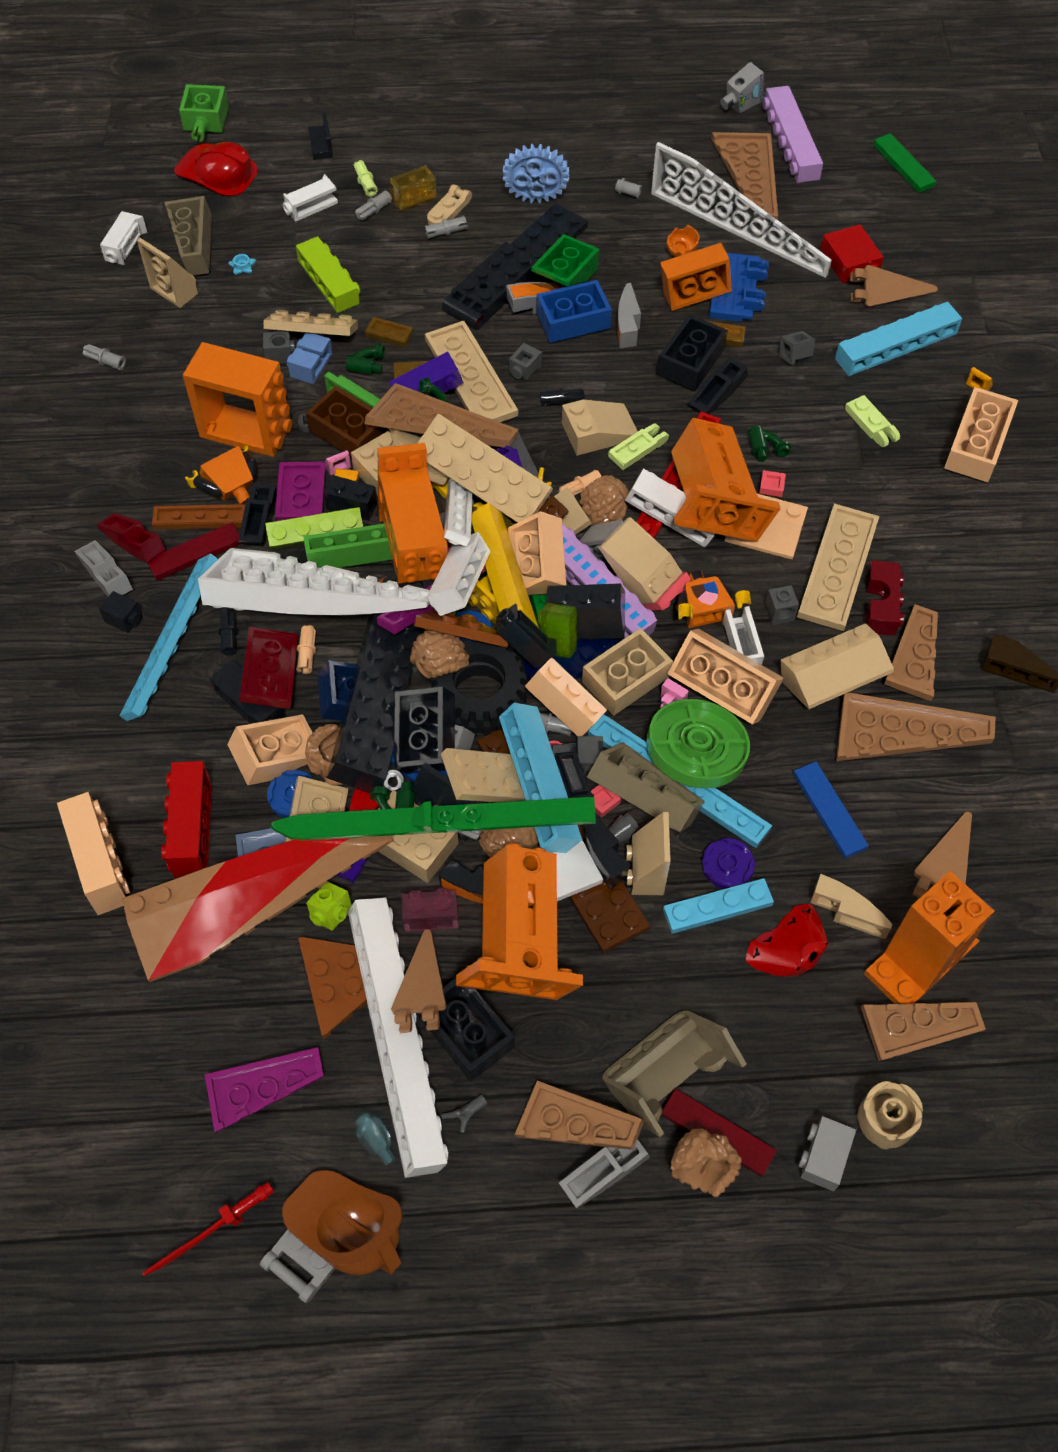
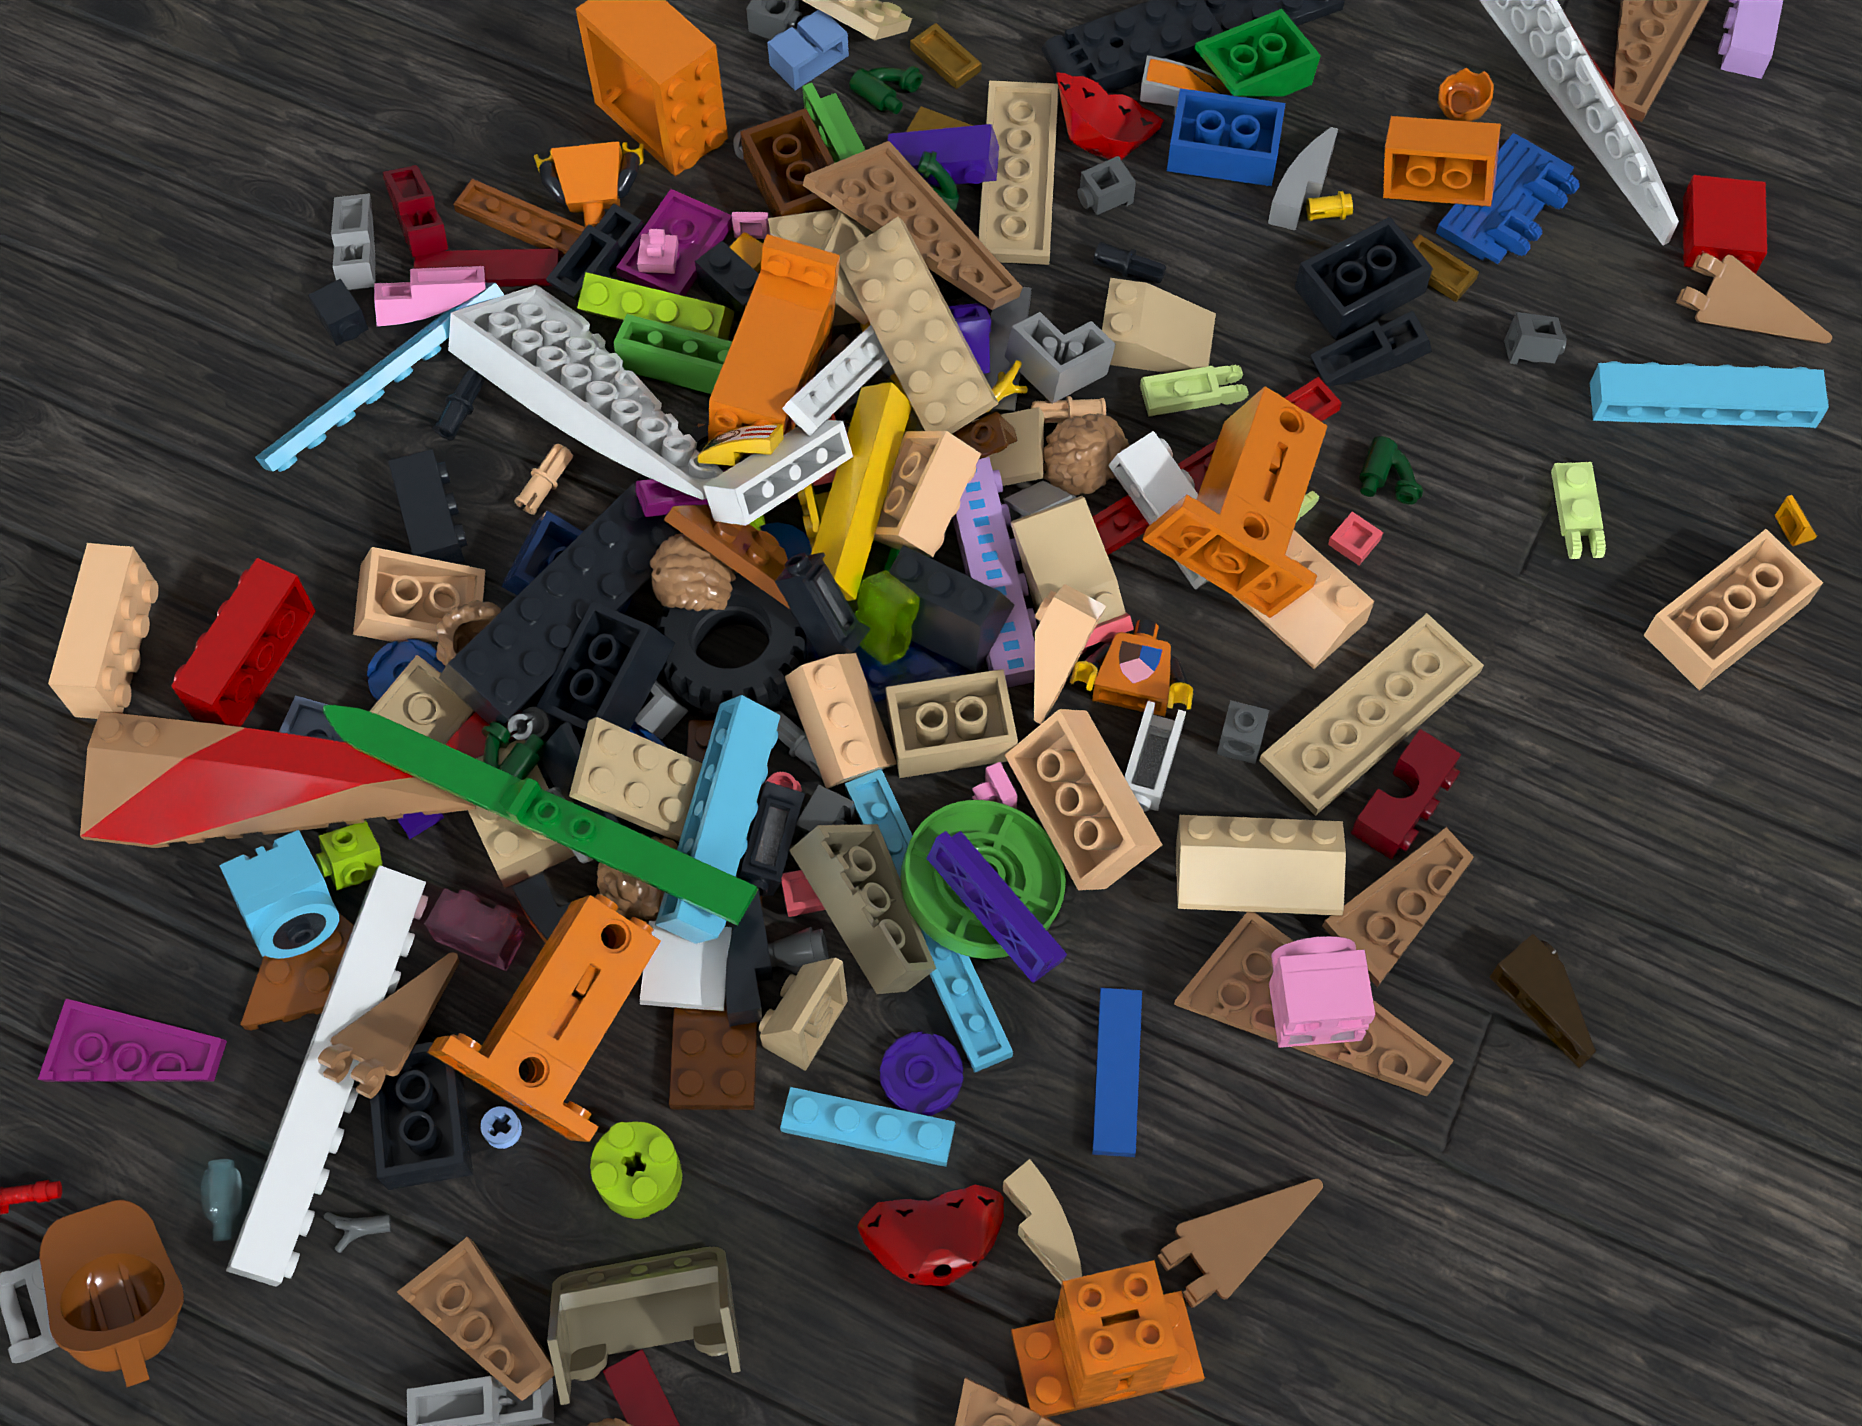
camera: 30 degrees right, 5 degrees up
dark red tile [239,627,298,709] -> none
none -> medium azure piece [219,830,340,959]
none -> bright pink slope [374,266,485,326]
none -> light blue bush [480,1106,522,1149]
none -> lime brick [590,1122,682,1219]
none -> bright pink tile [637,229,679,274]
none -> yellow slope [698,424,784,466]
none -> dark purple fence [927,830,1067,983]
none -> light grey brick [1005,312,1116,404]
none -> light nougat slope [1034,584,1106,724]
none -> red piece [1056,72,1164,160]
none -> bright pink piece [1269,936,1375,1048]
none -> yellow pin [1306,191,1353,221]

